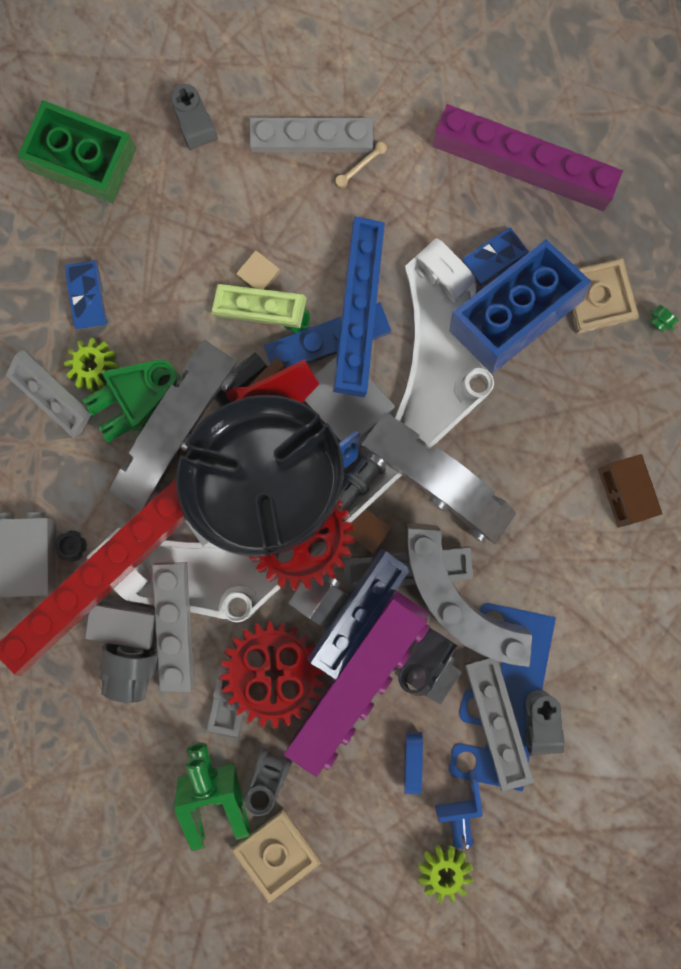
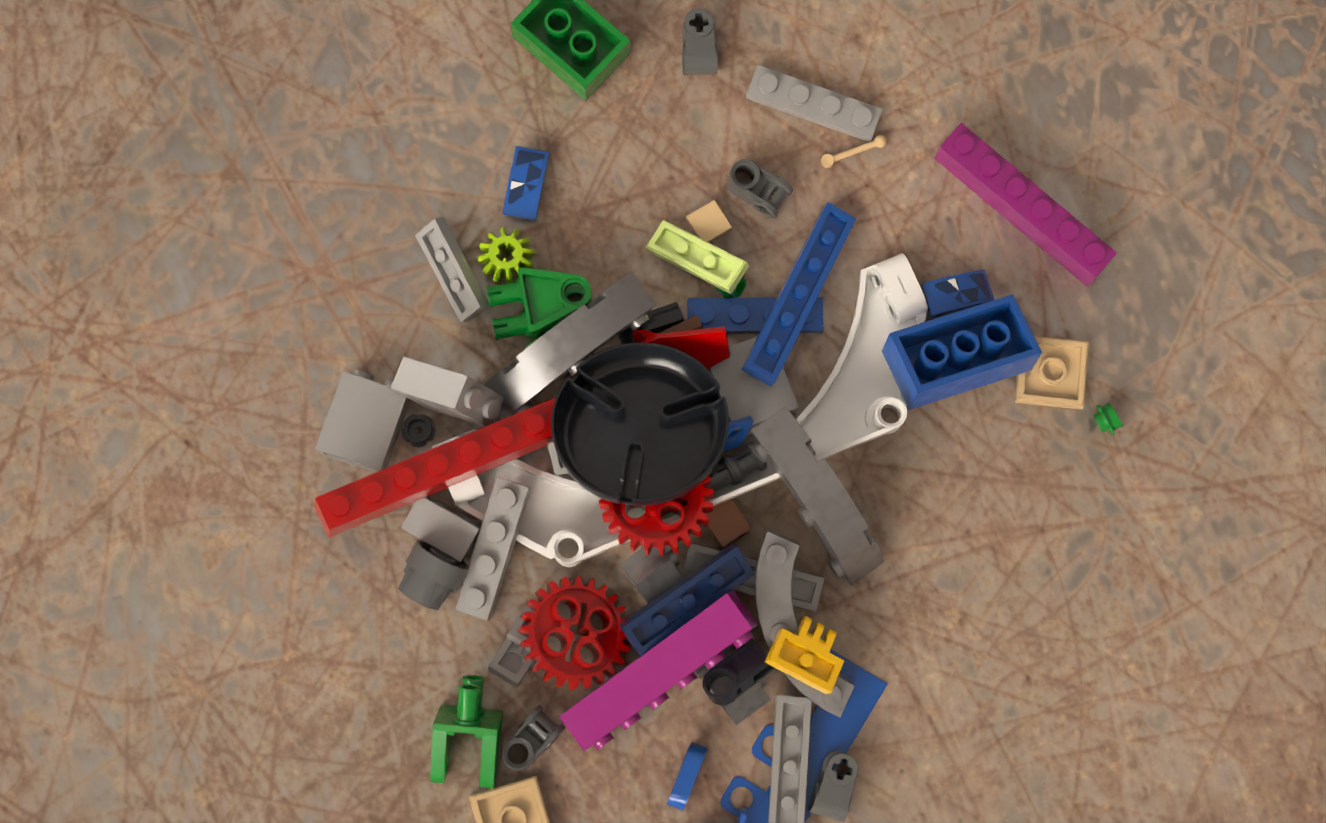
camera: 15 degrees right, 5 degrees down
reddish brown hinge [598,454,663,528] -> none
none -> light grey brick [390,356,504,427]
none -> dark grey piece [727,159,793,218]
none -> yellow hinge [765,616,844,695]

